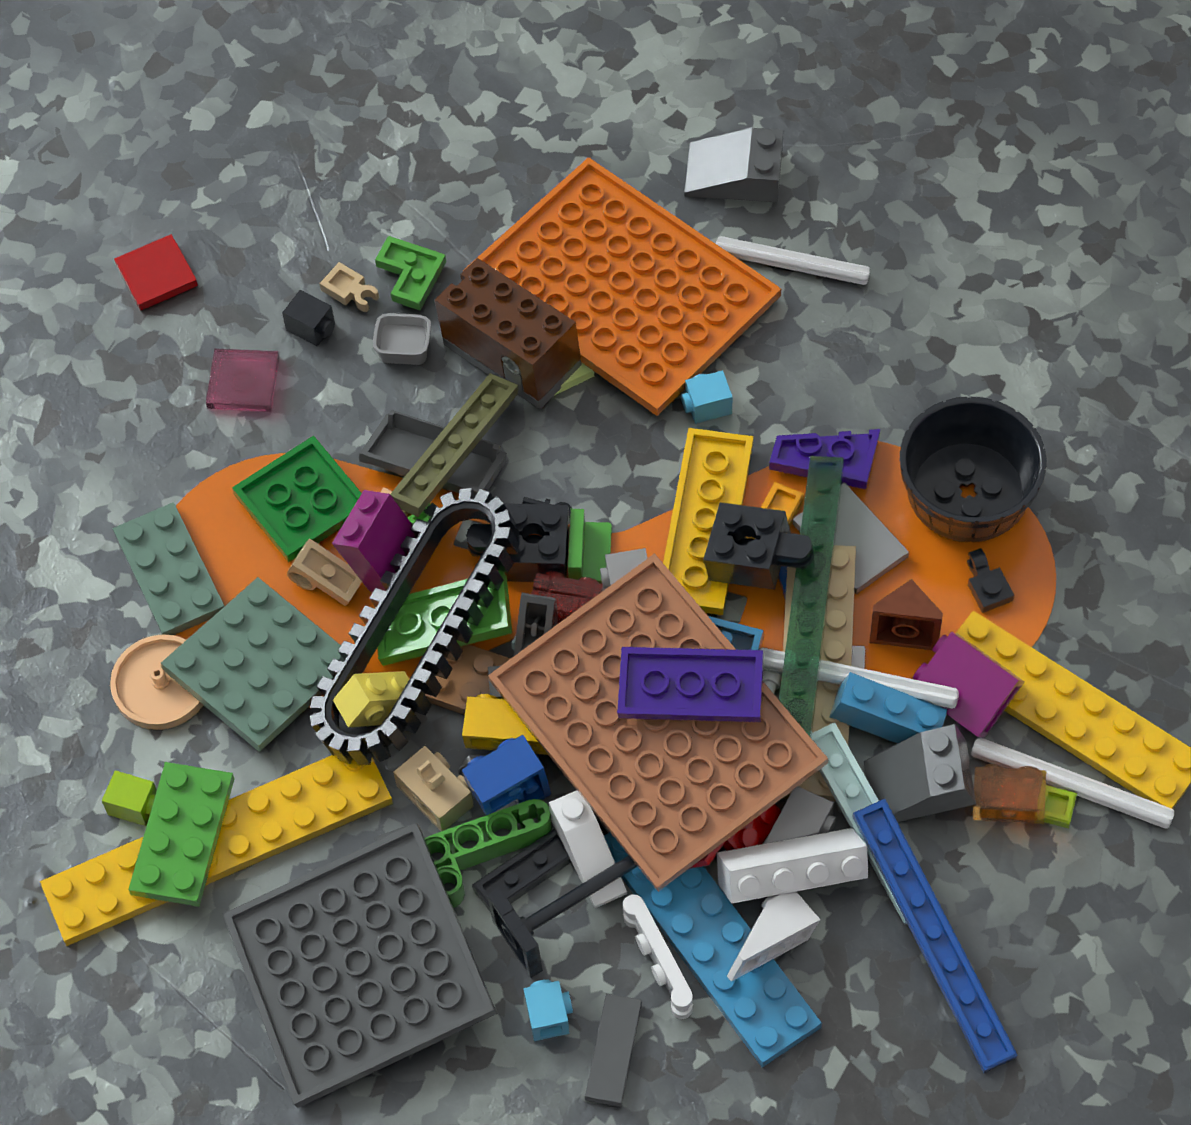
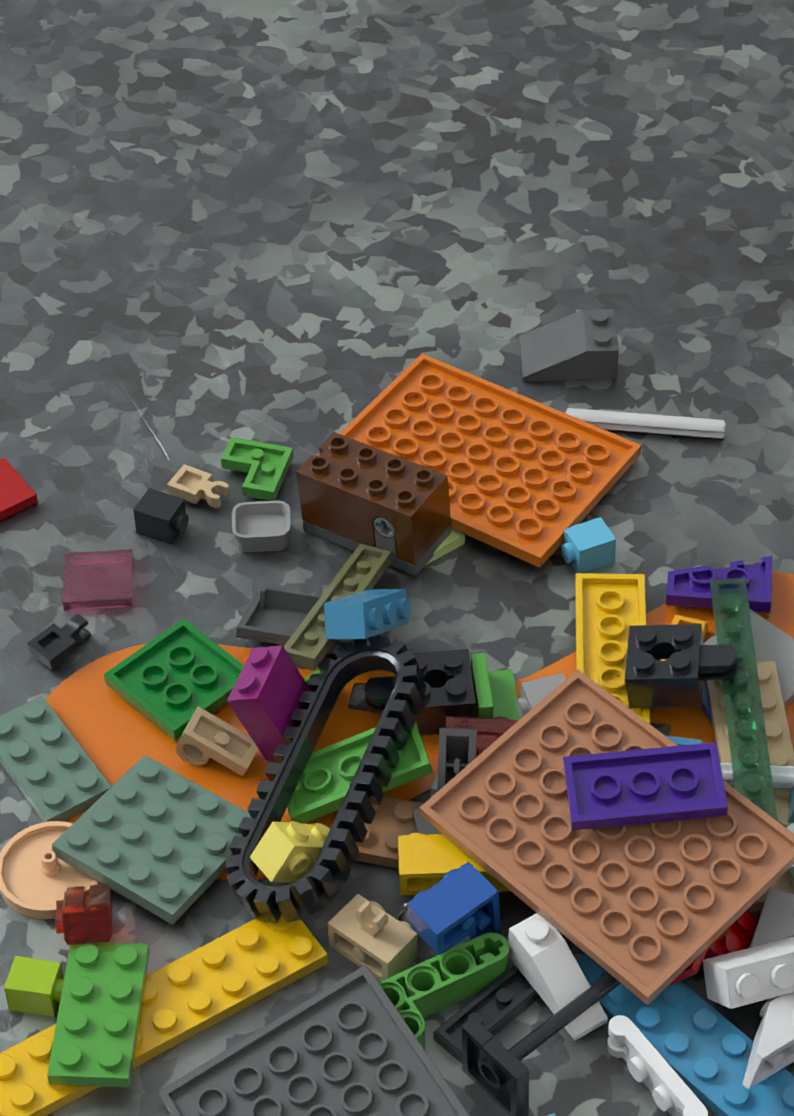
camera: 10 degrees left, 15 degrees down
none -> black plate [27,614,91,670]
none -> clear red brick [55,884,113,945]
none -> dark azure brick [324,589,411,639]

